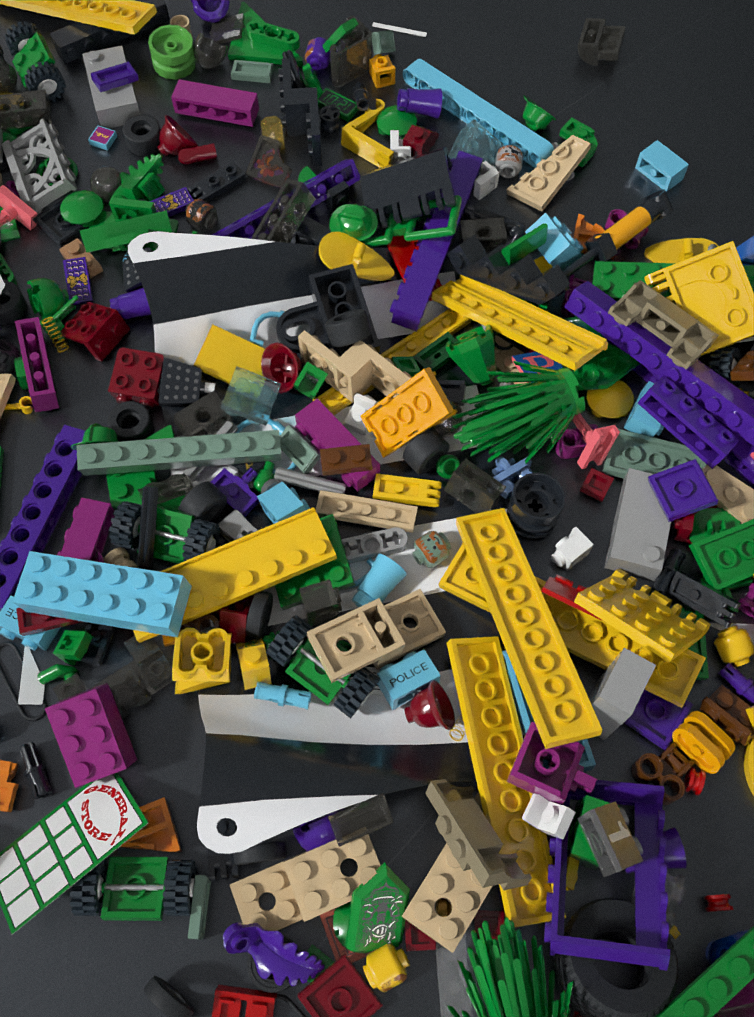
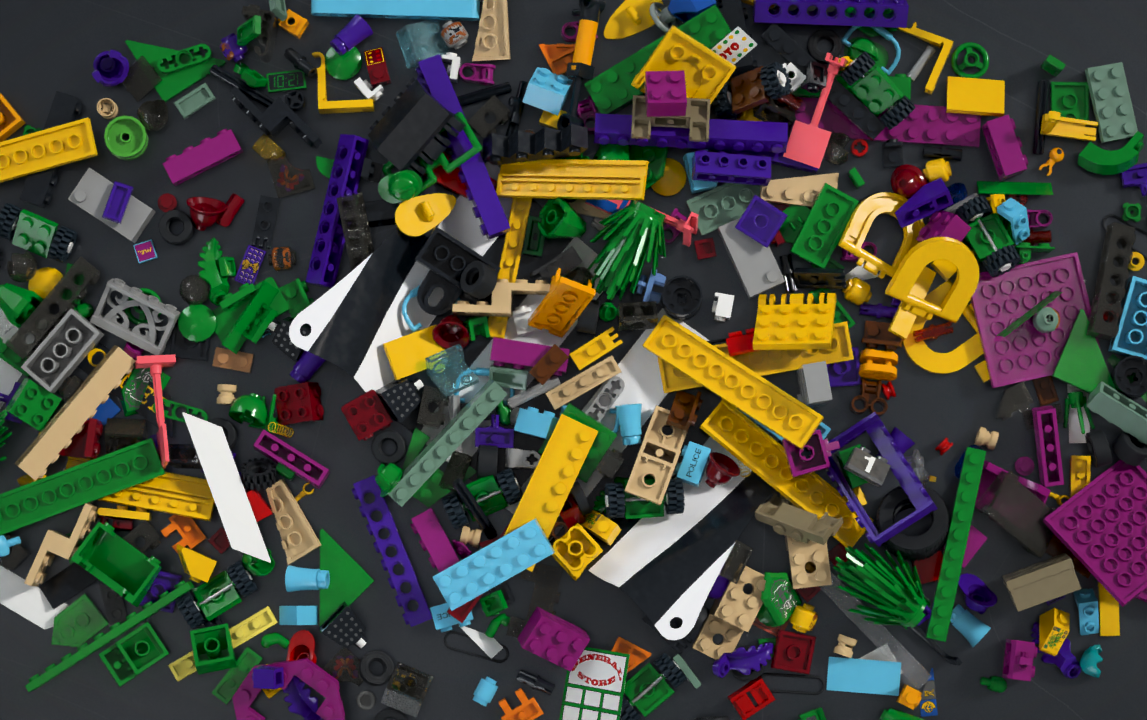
camera: 40 degrees left, 20 degrees up
dark purple tile [63,257,94,305] -> none
medium azure pin [254,681,312,710] -> none
green plate [391,356,421,377] -> none
sand green head [412,530,451,568] -> none
green slope [501,223,548,265] -> none
white bracket [522,793,575,839] -> none
none -> dark red plate [158,193,177,212]
none -> tan wheel [216,384,237,405]
none -> magenta piece [459,63,496,86]
none -> magenta brick [644,71,687,117]
none -> reddish brown bracket [666,391,703,431]

